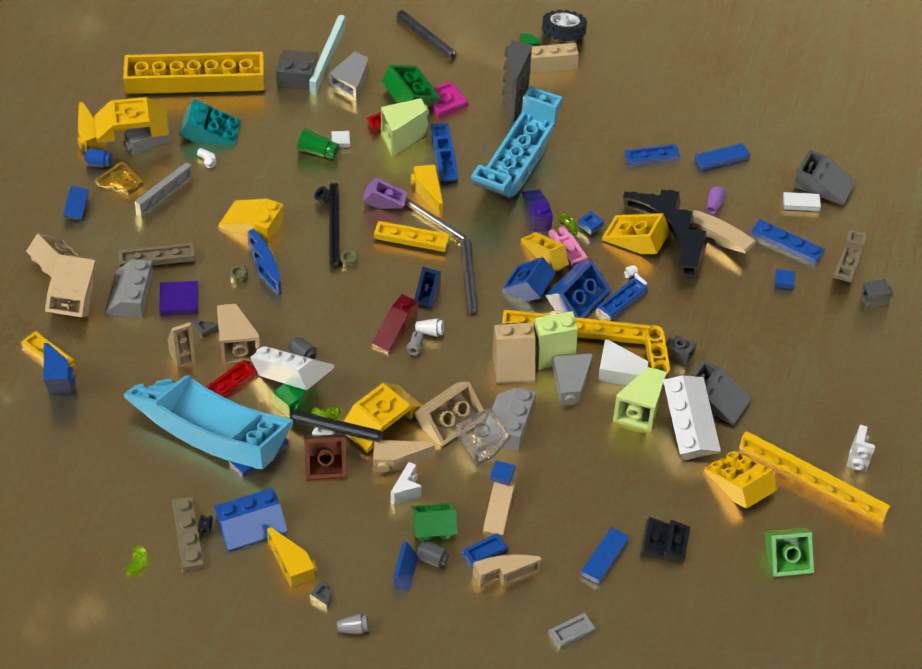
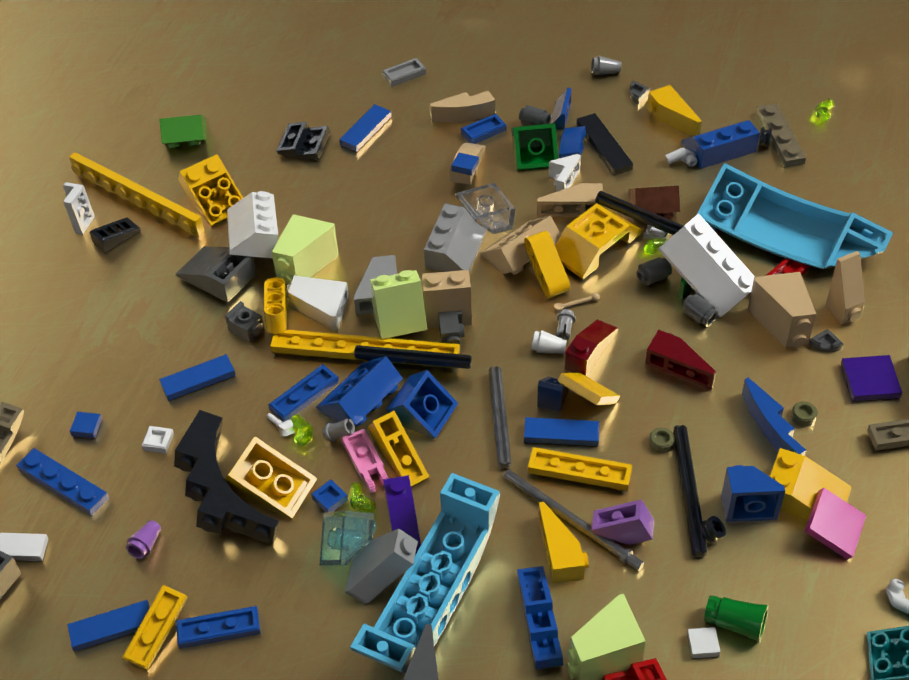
camera: 175 degrees left, 0 degrees up
tan slope [693,210,756,253] -> none
none -> black slope [90,217,141,253]
none -> yellow tile [122,585,188,671]
none -> white tile [142,426,174,454]
none -> blue tile [159,354,236,401]
none -> clear neon green arm [291,414,313,446]
none -> clear light blue slope [319,511,376,566]
none -> light grey pin [322,419,355,442]
none -> light grey slope [345,529,418,605]
none -> black axle [354,345,472,369]
none -> yellow beam [524,230,570,298]
none -> blue tile [524,417,599,446]
none -> tan hinge [554,293,600,313]
none -> yellow tile [558,373,620,405]
none -> blue slope [559,126,586,158]
none -> black tile [576,113,633,175]
none -> dark grey brick [636,257,672,286]
none -> dark red slope [645,329,716,390]
none -> white arm [665,148,698,167]
none -> blue slope [721,465,785,522]
none -> tile [805,487,866,560]

